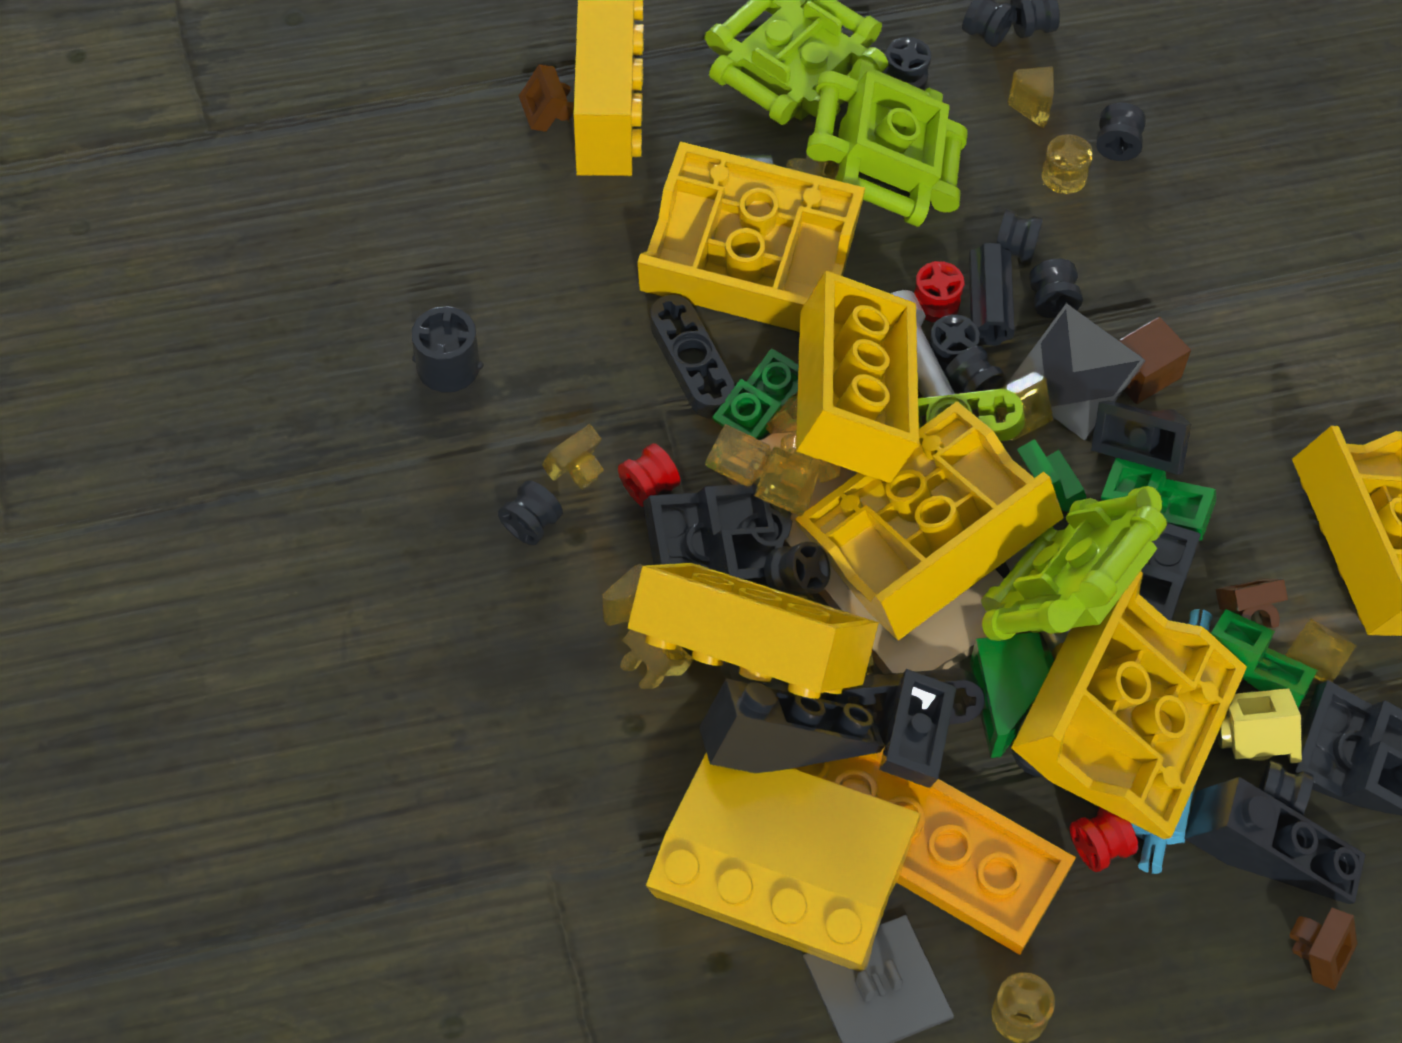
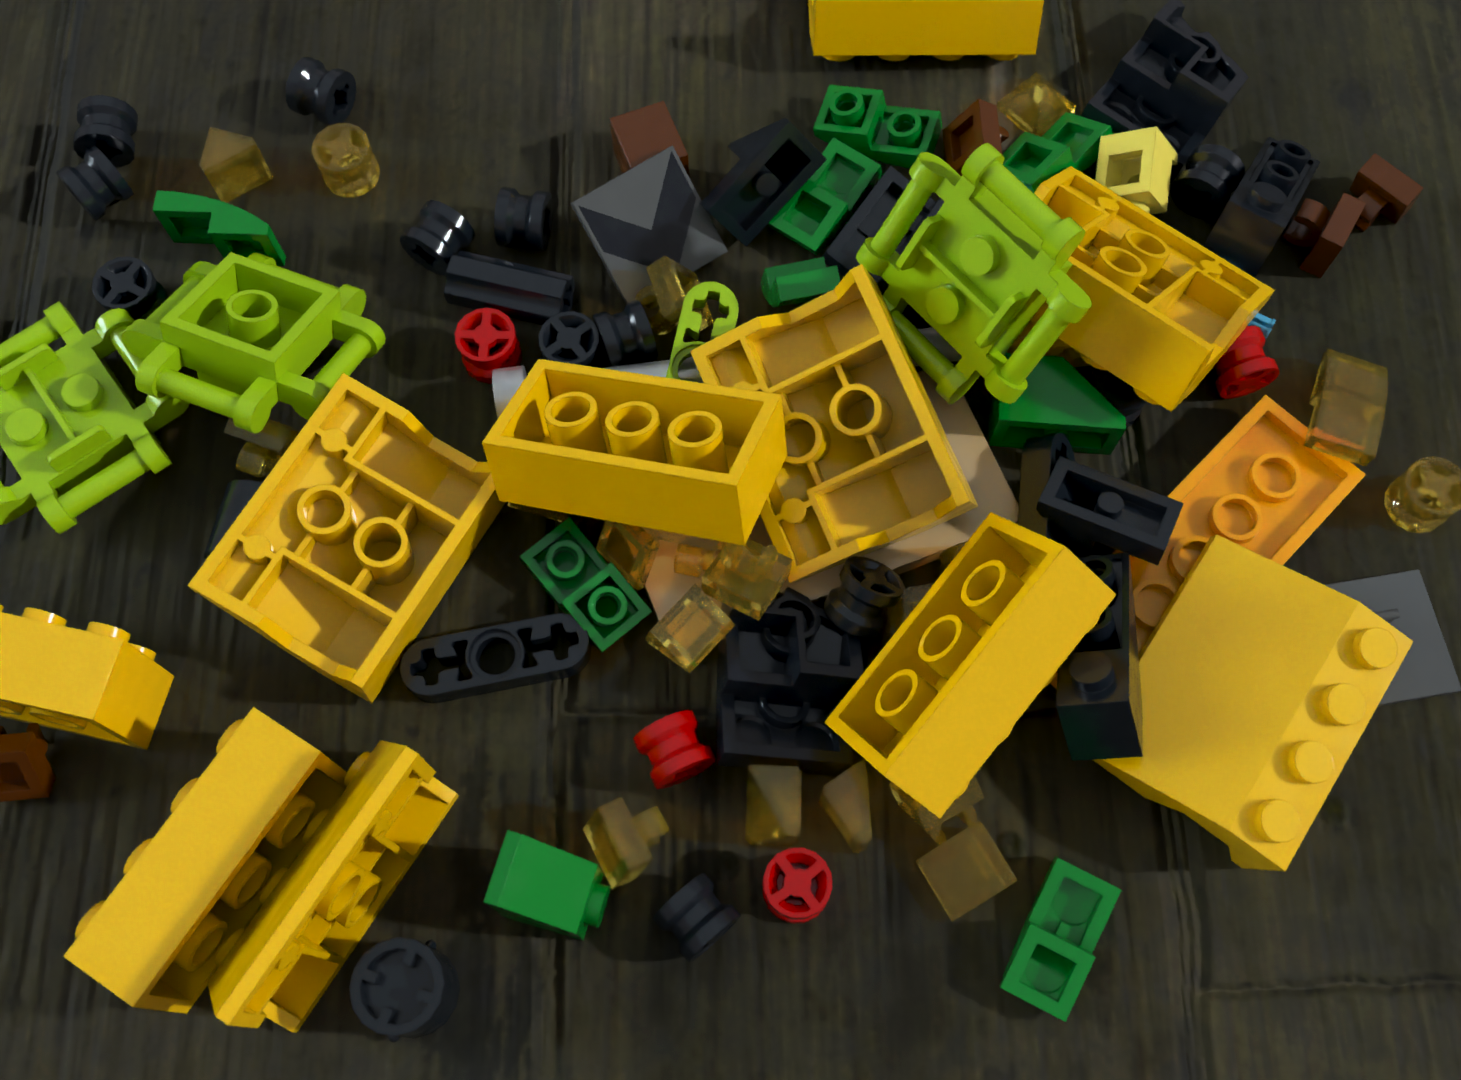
camera: 75 degrees left, 10 degrees up
none -> yellow brick [63,707,347,1014]
none -> green slope [152,190,286,266]
none -> yellow piece [207,740,459,1033]
none -> green slope [483,830,610,941]
none -> clear yellow slope [746,765,802,846]
none -> red wheel [762,847,833,924]
none -> green slope [813,85,943,168]
none -> clear yellow slope [915,821,1017,922]
none -> green slope [999,856,1122,1022]
none -> reddish brown tile [1283,193,1366,278]
none -> clear yellow slope [1304,348,1388,467]

